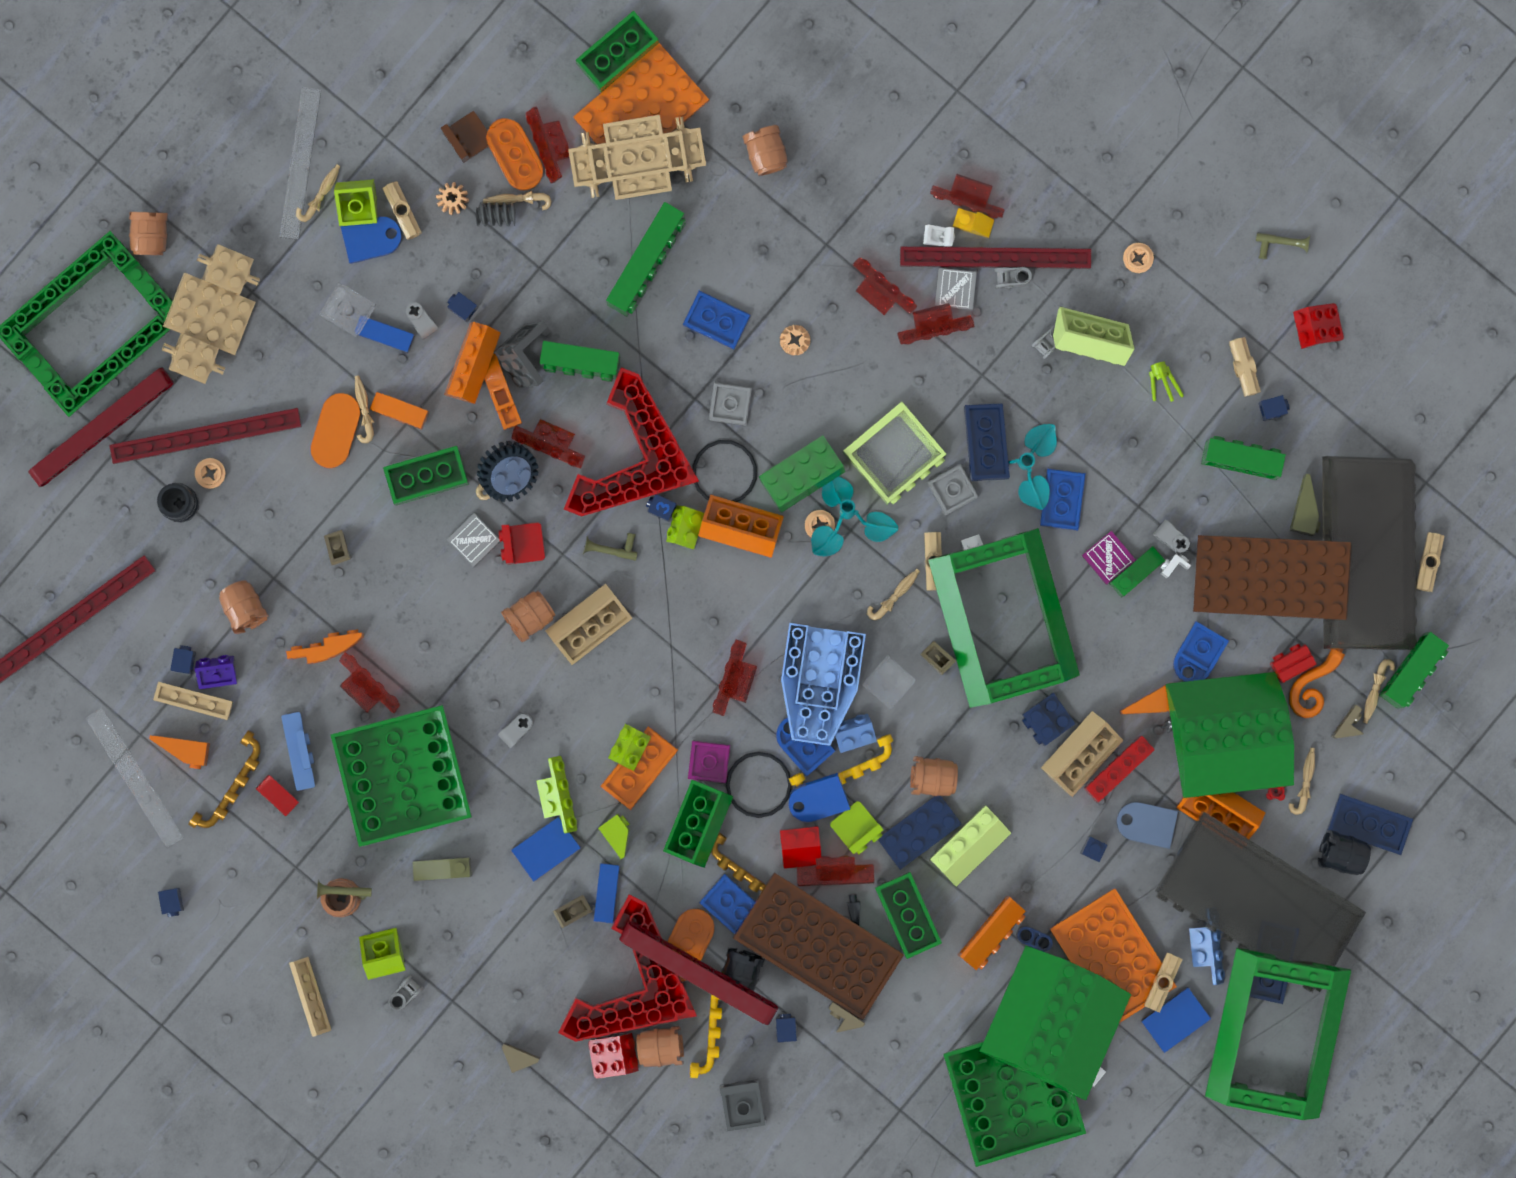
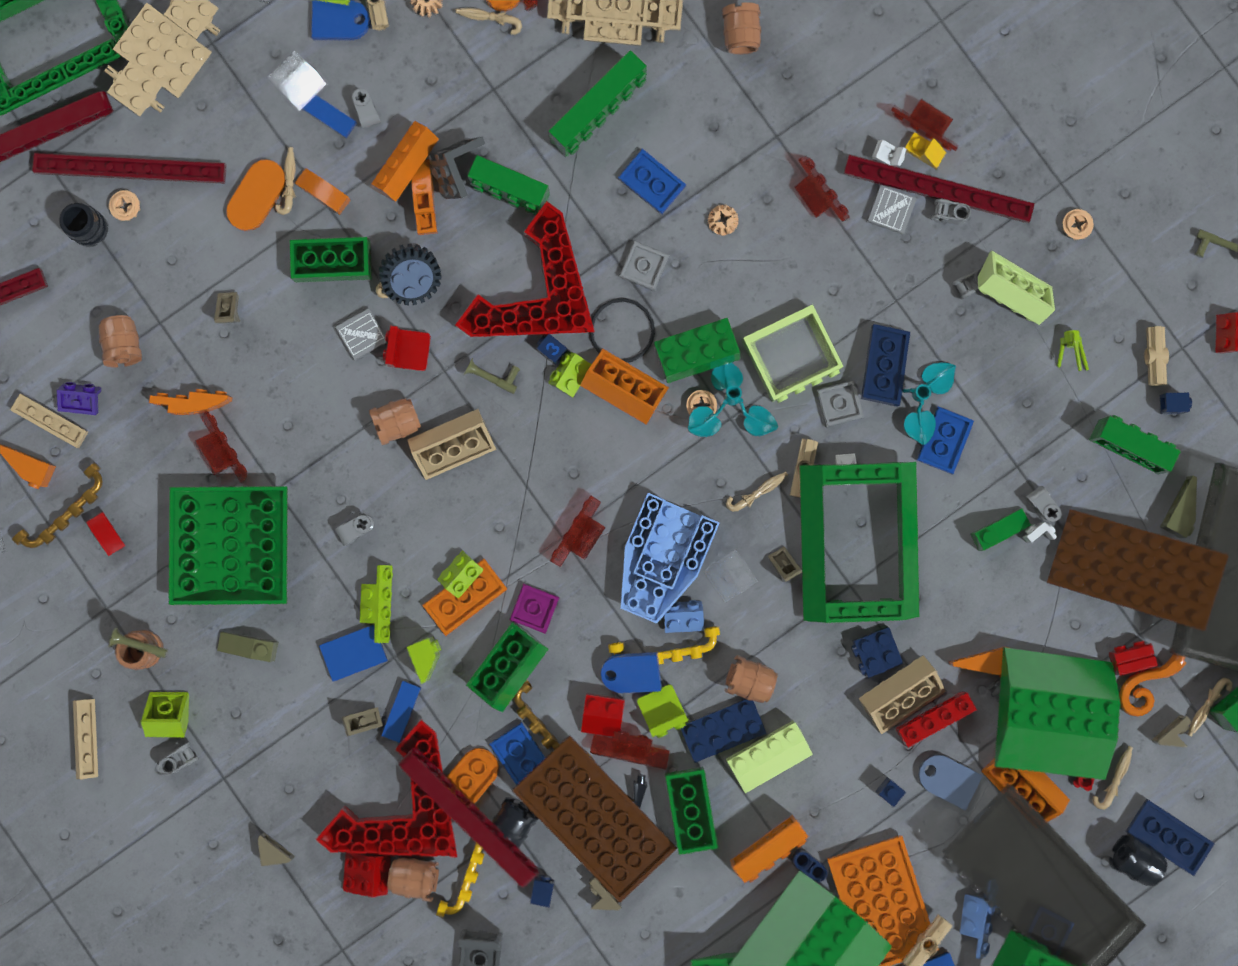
camera: 20 degrees right, 0 degrees up
dark blue brick [170,645,196,674] -> none
medium blue bracket [281,712,315,791] -> none
dark blue brick [447,292,478,323] -> none
dark grey piece [476,202,515,227] -> none
clear red bracket [511,419,585,469] -> none
black piece [726,752,792,818] -> none
blue tile [776,718,835,776] -> none
clear red bracket [897,303,975,344] -> none
magenta tile [1081,531,1136,585] -> none
blue tile [1173,621,1229,682] -> none

